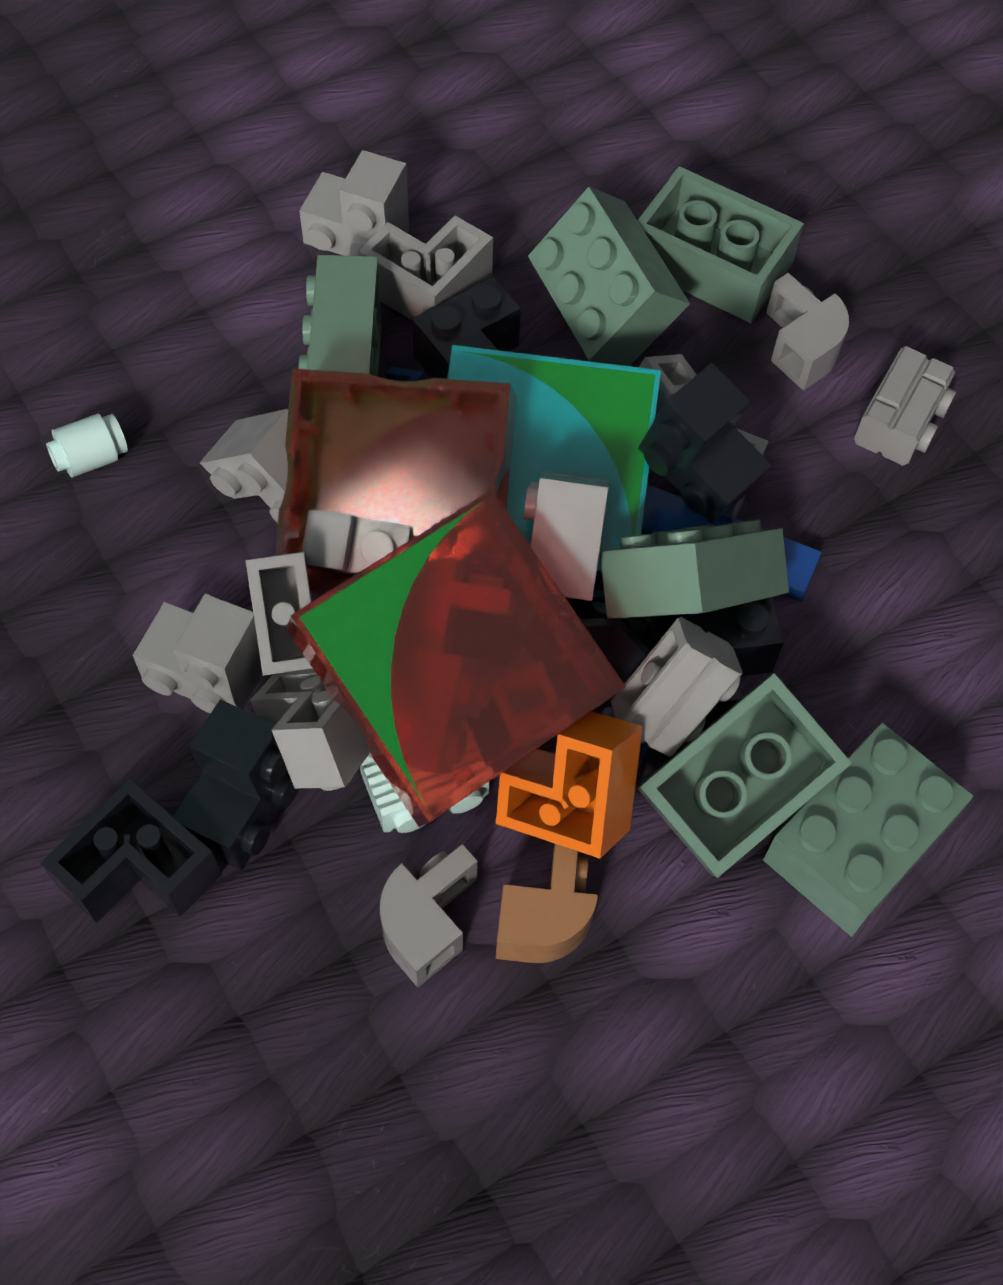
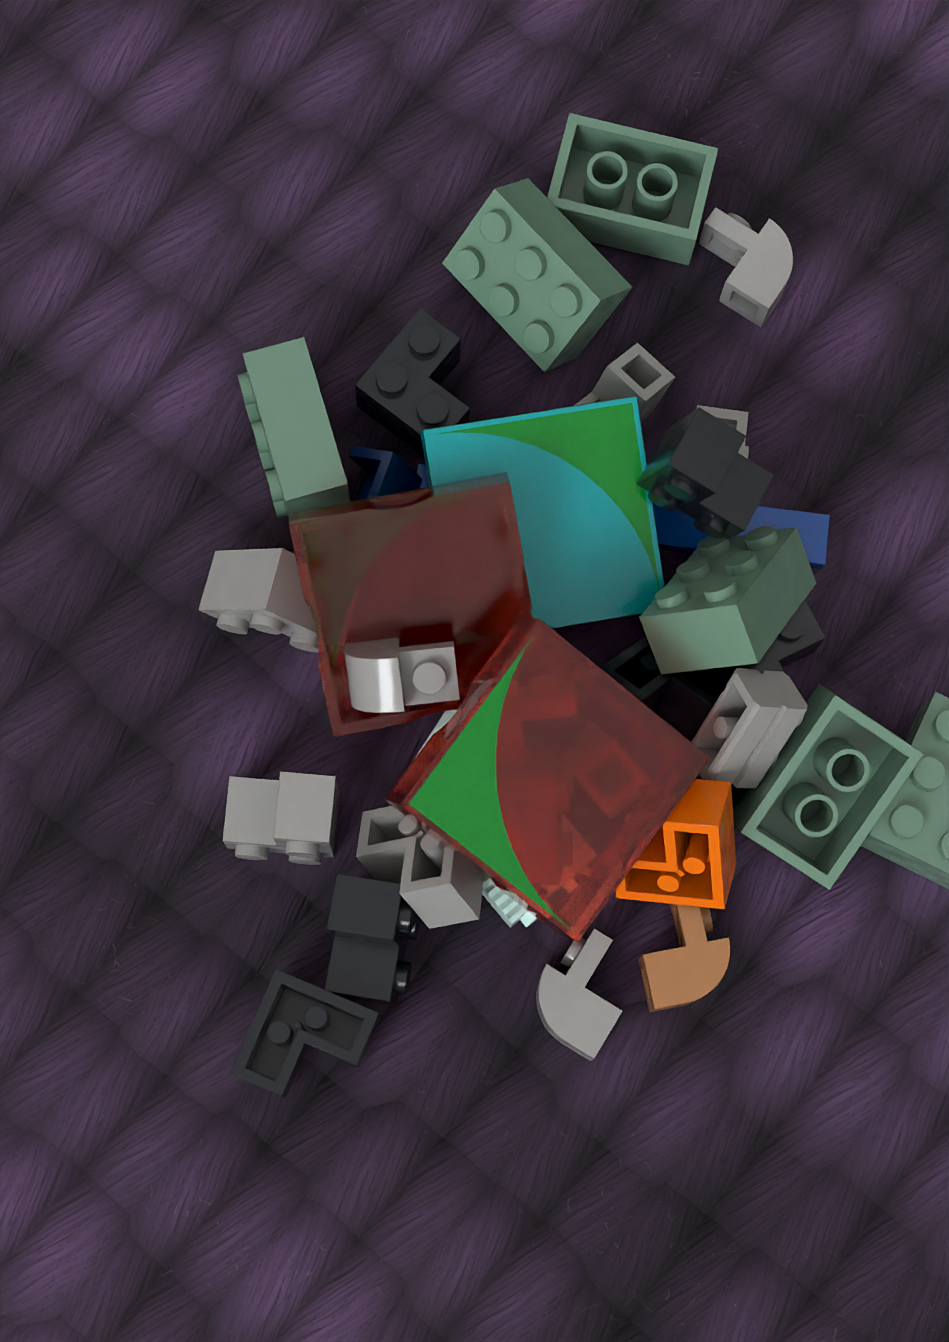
camera: 20 degrees left, 15 degrees up
light aqua brick [46,413,128,478] -> none
light grey brick [245,552,331,676] -> none
light grey brick [299,150,409,256] -> none
light grey brick [358,215,493,320] -> none
light grey brick [516,470,609,601] -> none
light grey brick [854,346,957,466] -> none

